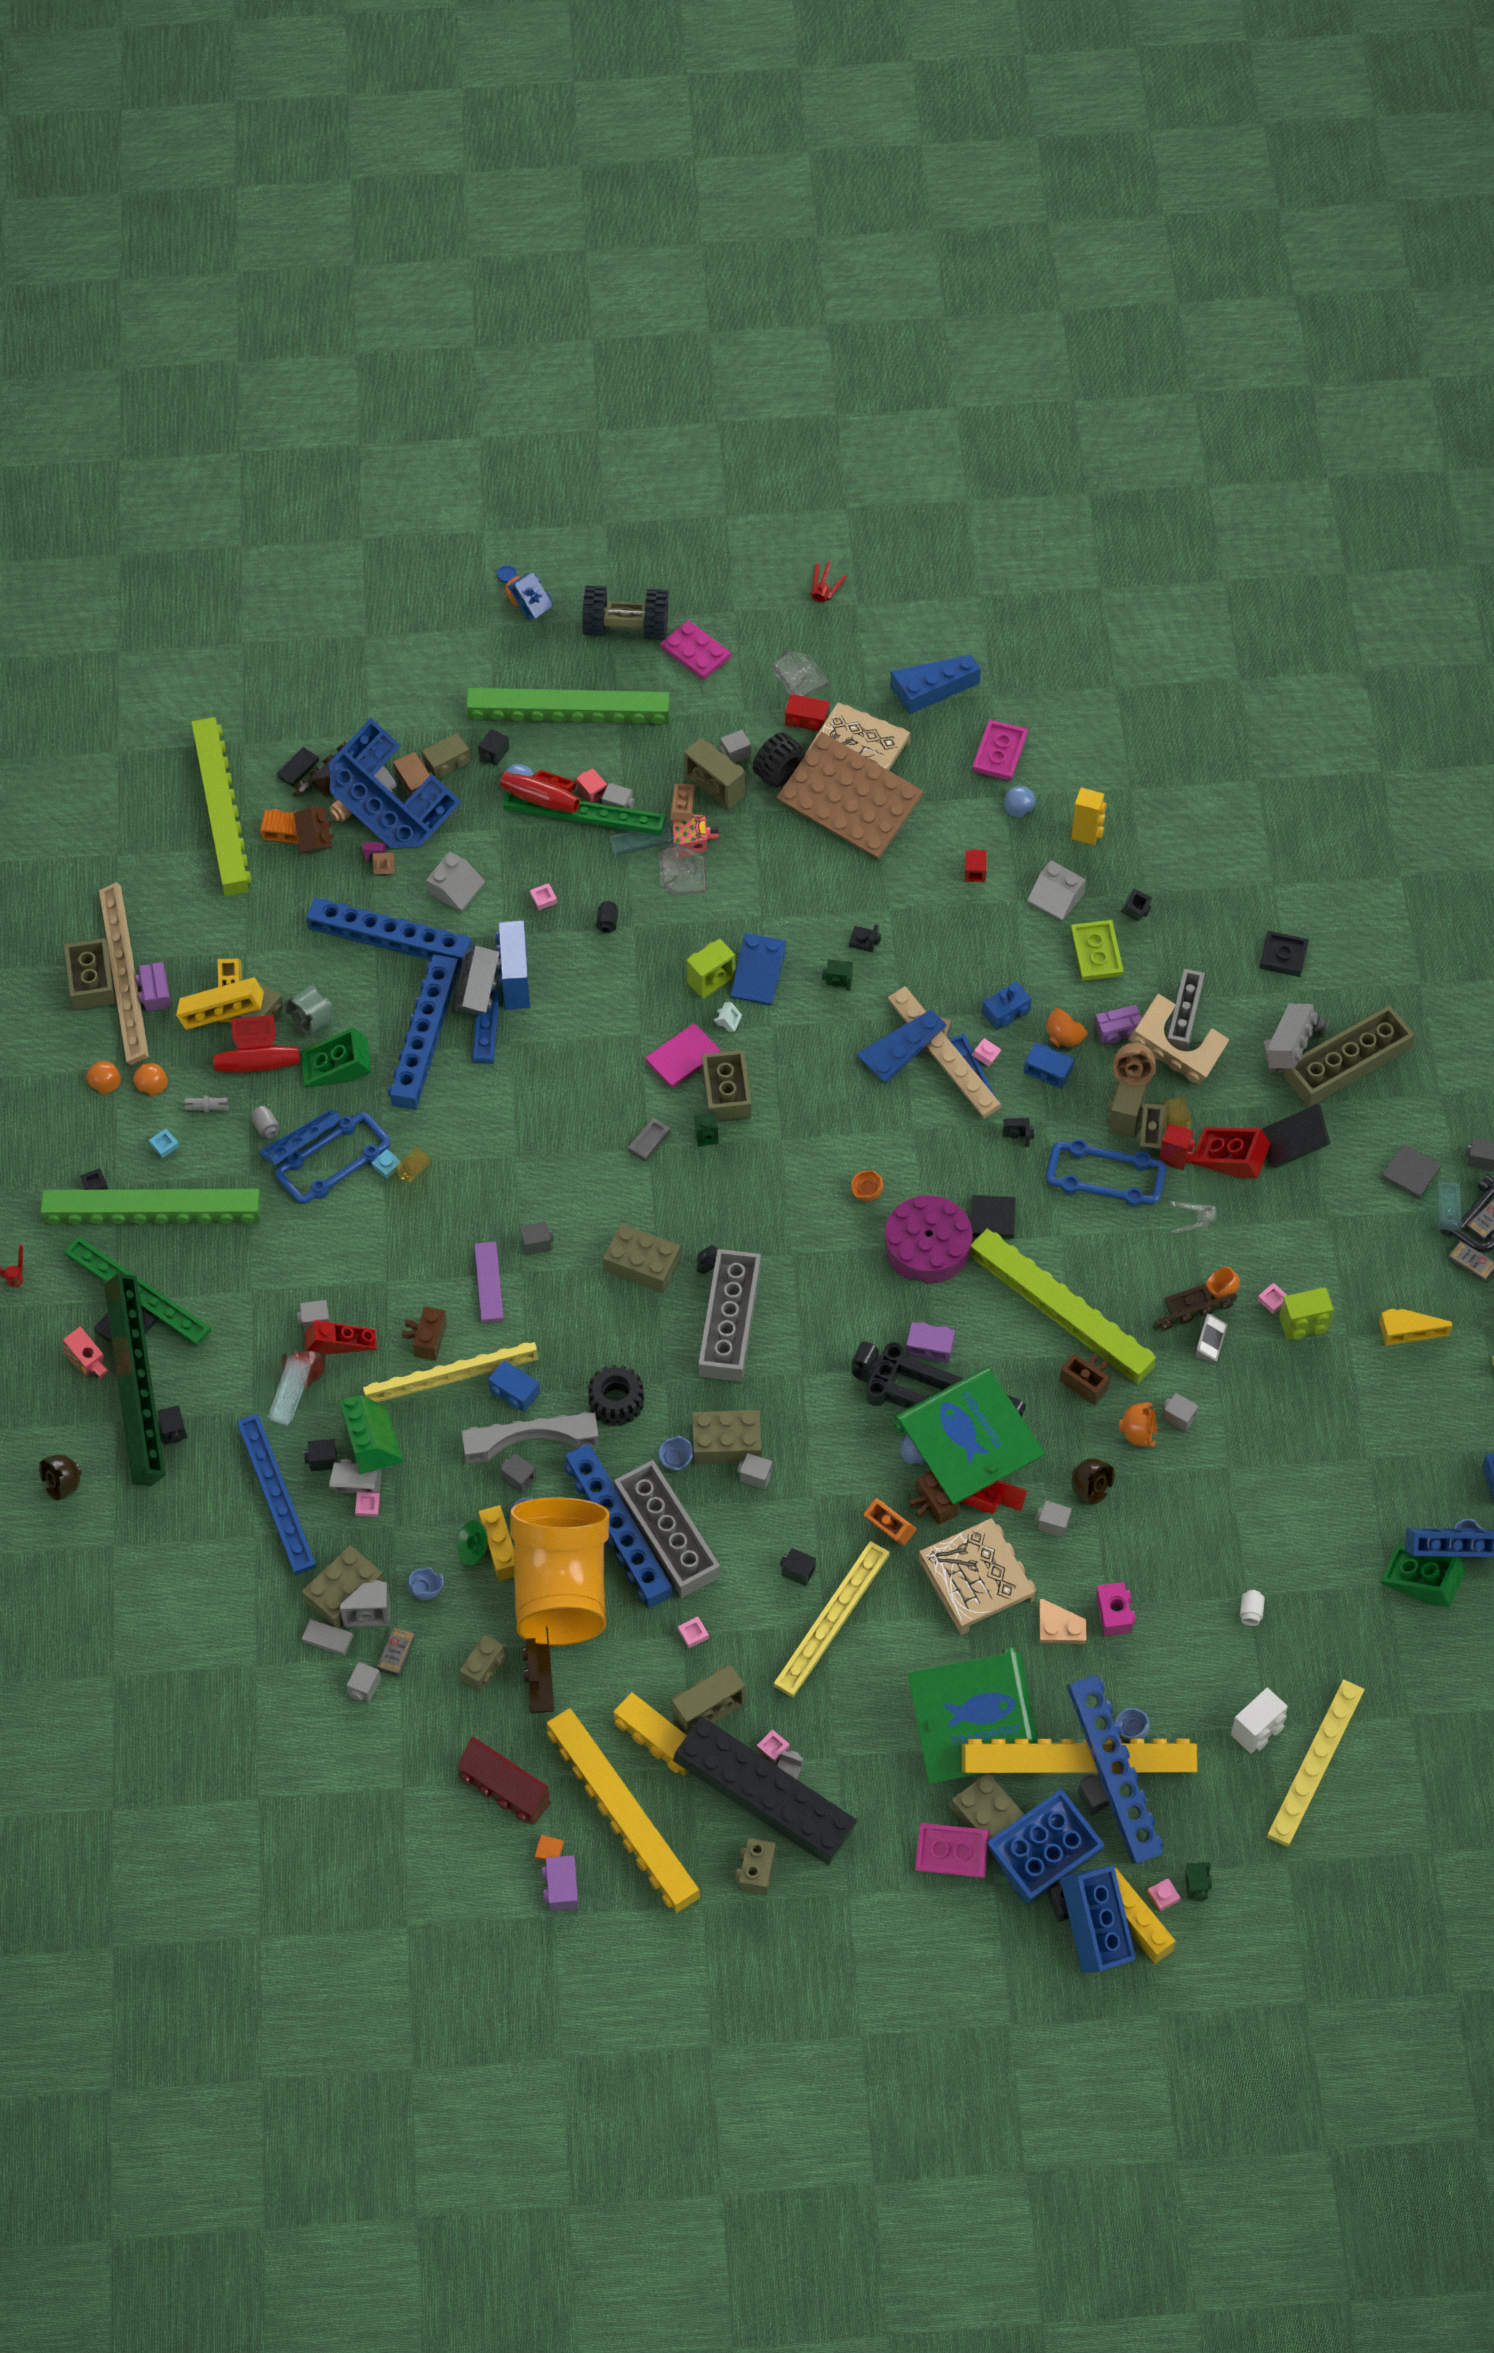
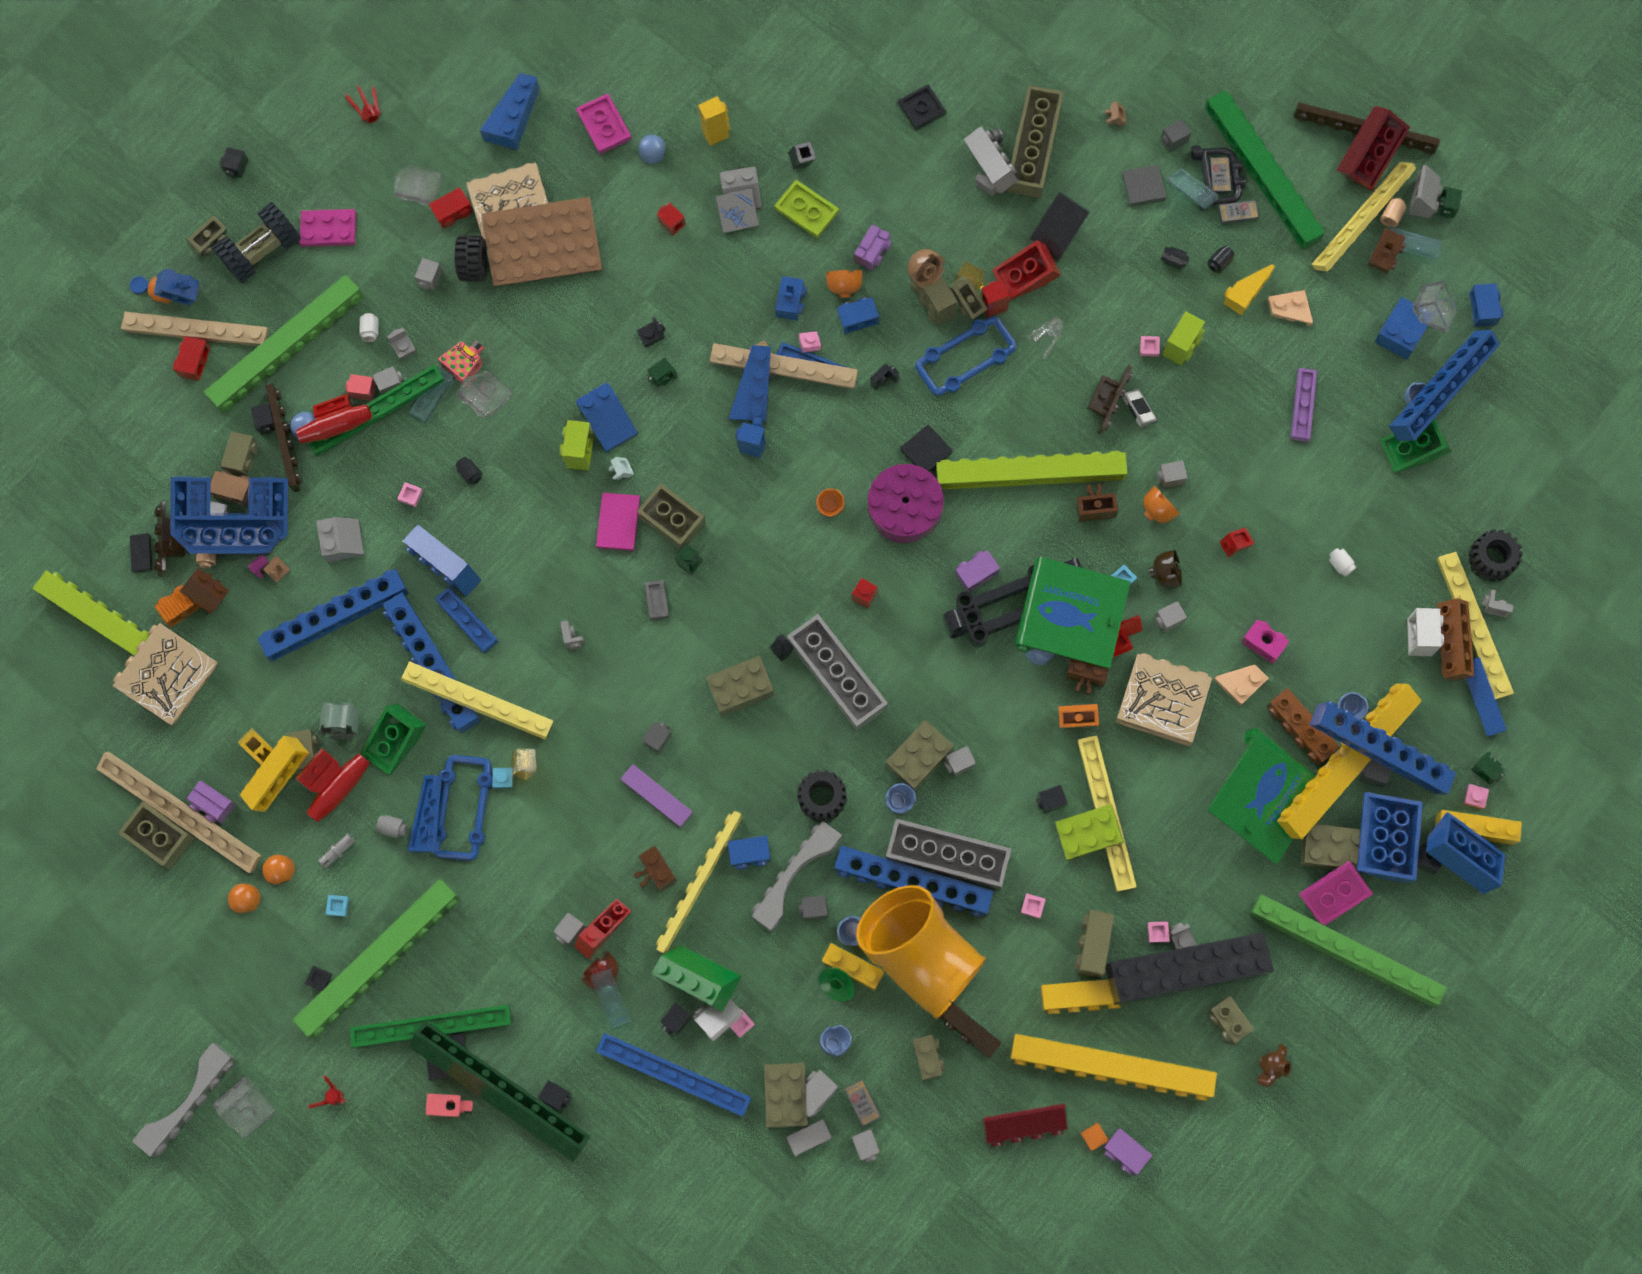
camera: 40 degrees left, 15 degrees up
dark brown cylinder [39,1454,82,1501] -> none
slope [452,945,501,1015] -> none
medium nougat tile [671,784,695,821] -> none
olive brick [684,737,745,810] -> none
tan arch [1129,993,1230,1085] -> none
light grey brick [1167,969,1205,1052] -> none
orange hair [1206,1266,1240,1299] -> none
none -> tan panel [113,623,219,726]
none -> tan plate [121,312,269,346]
none -> red brick [173,336,211,381]
none -> olive brick [187,215,227,258]
none -> black brick [220,147,249,178]
none -> dark brown plate [265,384,302,492]
none -> white brick [360,313,378,342]
none -> light grey bracket [387,328,417,361]
none -> light yellow plate [401,661,553,740]
none -> light grey bracket [560,620,585,650]
none -> light grey tile [716,189,759,233]
none -> blue brick [735,417,766,458]
none -> red brick [852,578,878,609]
none -> lime plate [1055,804,1124,860]
none -> medium nougat tile [1105,101,1127,126]
none -> medium azure plate [1111,564,1137,585]
none -> black brick [1161,246,1189,270]
none -> black brick [1208,246,1235,273]
none -> red bracket [1220,527,1255,557]
none -> bright green brick [1249,894,1447,1008]
none -> reddish brown piece [1257,1044,1292,1087]
none -> light nougat wing [1267,290,1313,326]
none -> dark orange brick [1267,688,1340,766]
none -> medium lavender tile [1290,368,1317,442]
none -> dark orange brick [1437,598,1475,681]
none -> blue tile [1466,657,1507,737]
none -> black tyre [1468,529,1523,582]
none -> light grey bracket [1482,590,1513,618]

